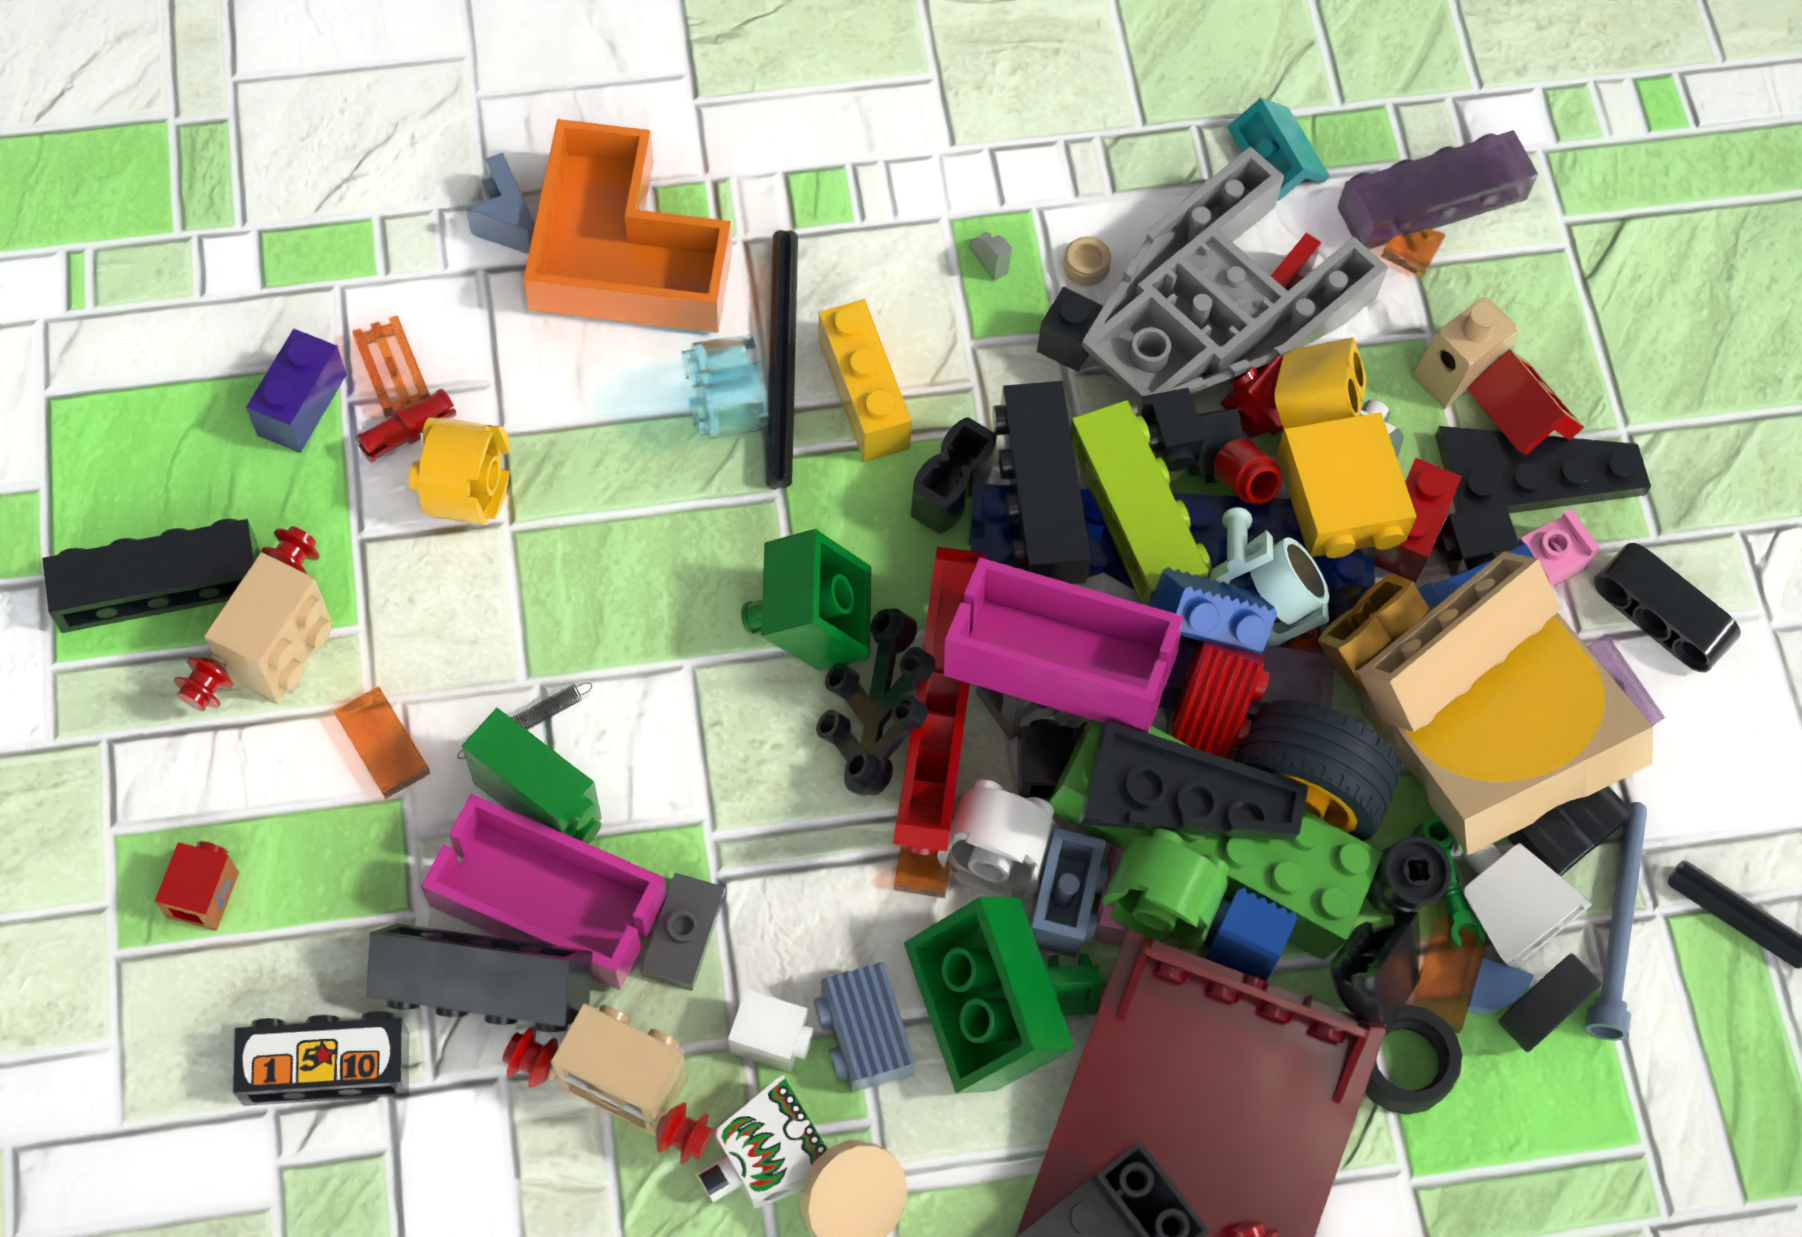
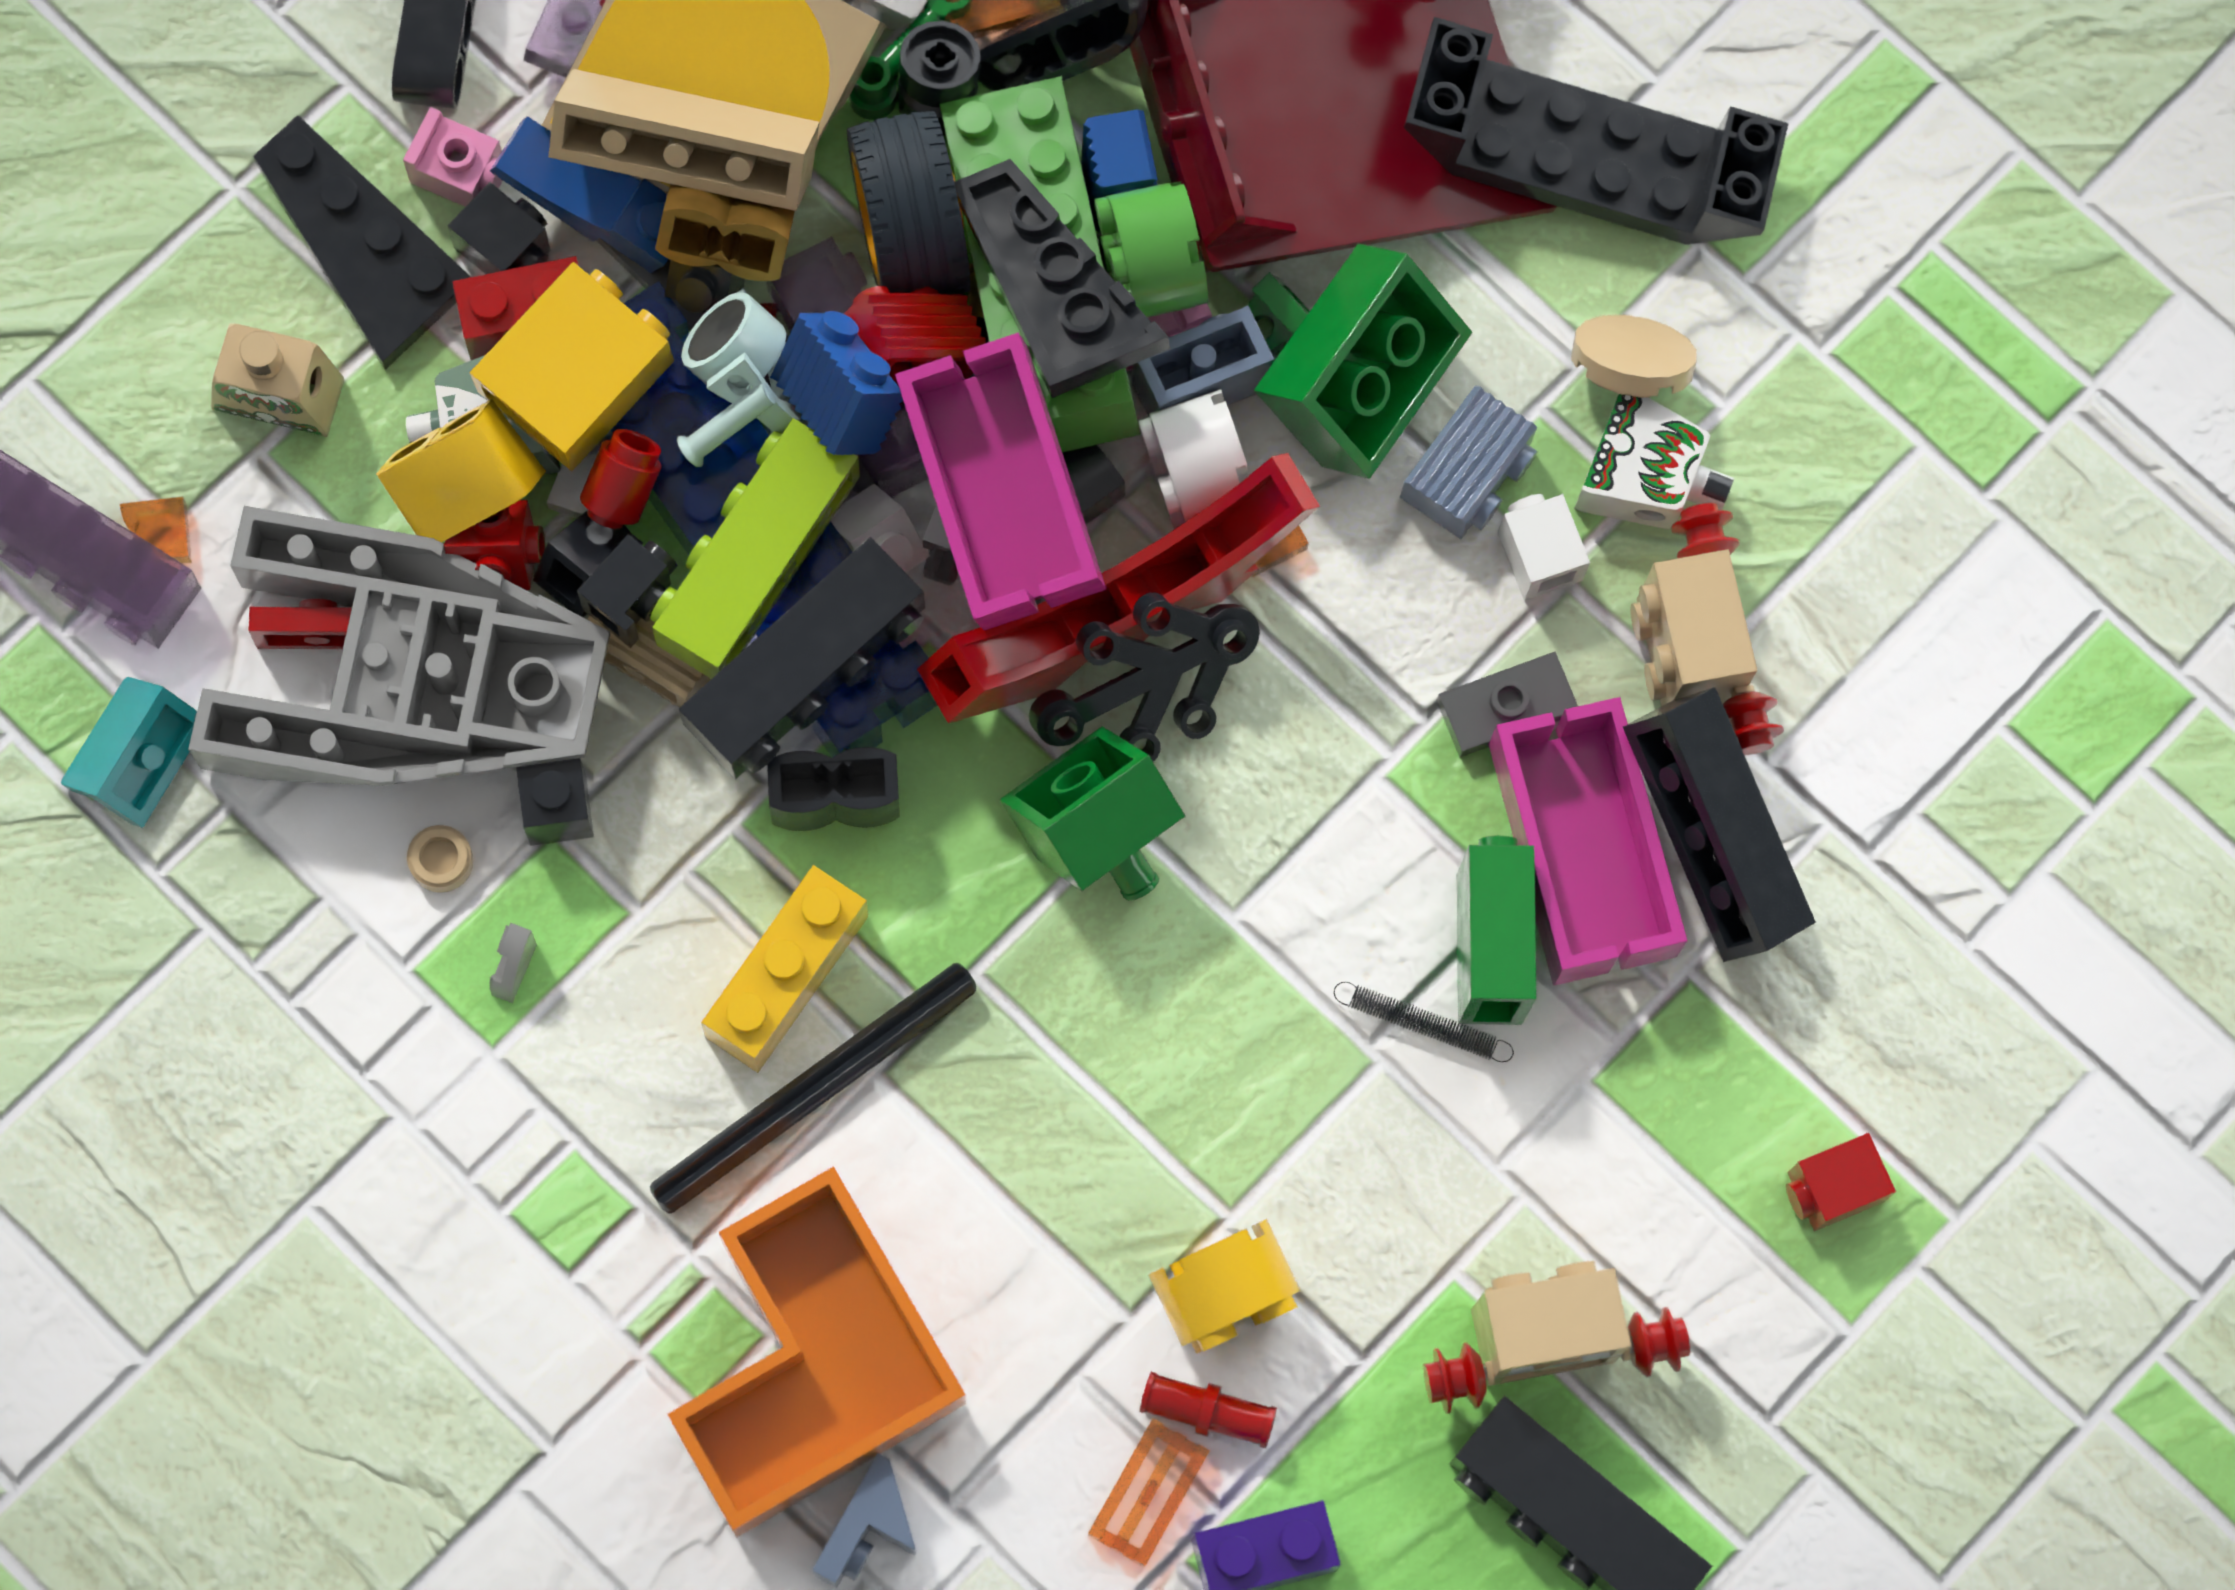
camera: 130 degrees left, 10 degrees up
brick [233,1011,409,1106] -> none
clear orange tile [333,686,431,799] -> none
clear light blue brick [681,333,768,440] -> none
red panel [1468,349,1584,455] -> none

